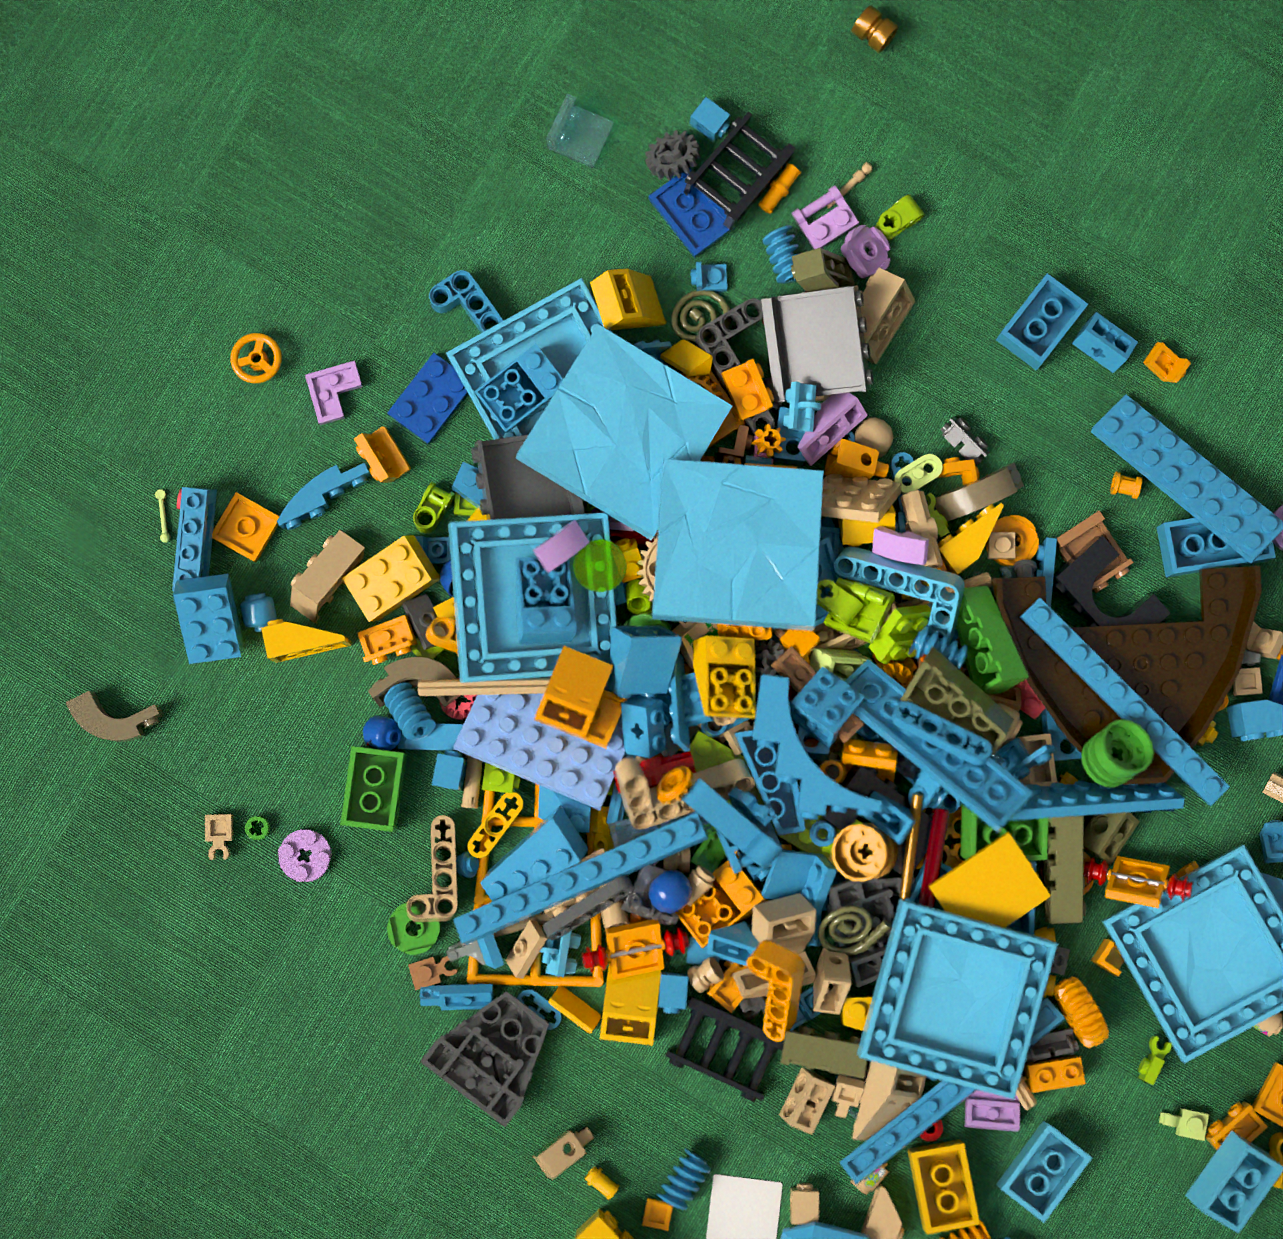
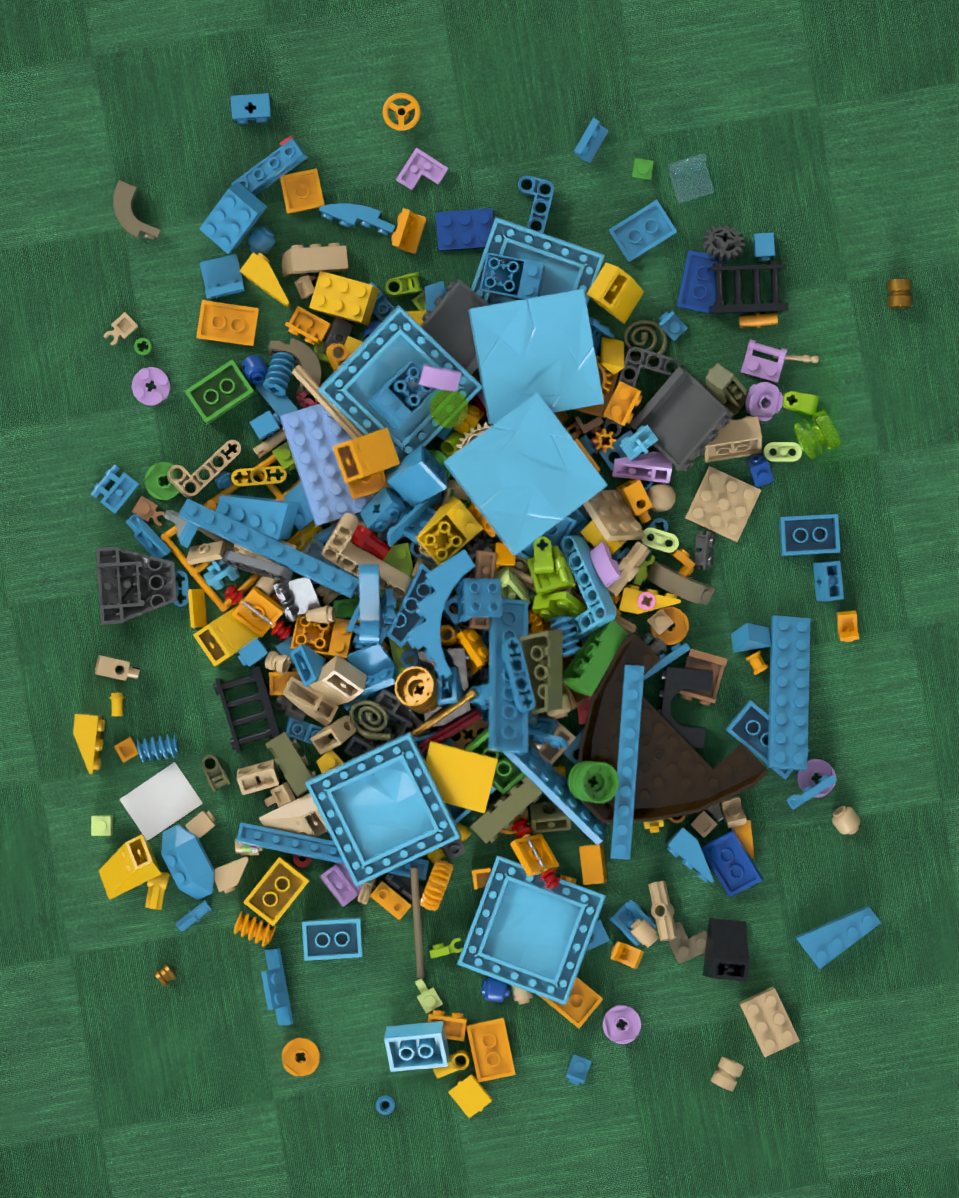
camera: 55 degrees right, 5 degrees up
yellowish green hinge [155,490,170,543] -> none
blue hair [648,870,692,913] -> none
light orange gear [656,766,694,805] -> none
light orange beam [747,940,805,1042] -> none
dark azure piece [763,225,799,284] -> none
none -> dark azure plate [91,464,140,514]
none -> light orange plate [196,300,259,347]
none -> dark azure bracket [200,254,245,300]
none -> olive piece [201,754,231,792]
none -> dark azure brick [230,93,272,124]
none -> tan tile [295,275,316,299]
none -> dark tan piece [410,866,425,978]
none -> blue head [481,976,510,1003]
none -> dark azure bracket [573,118,608,163]
none -> light orange hinge [579,843,607,885]
none -> dark azure plate [608,200,677,263]
none -> bright green plate [632,158,654,181]
none -> bright pink bush [637,592,656,610]
none -> tan plate [685,466,761,542]
none -> dark azure slope [731,623,771,653]
none -> blue bracket [746,454,774,487]
none -> yellowish green plate [763,442,802,462]
none -> clear neon green wheel [793,410,841,460]

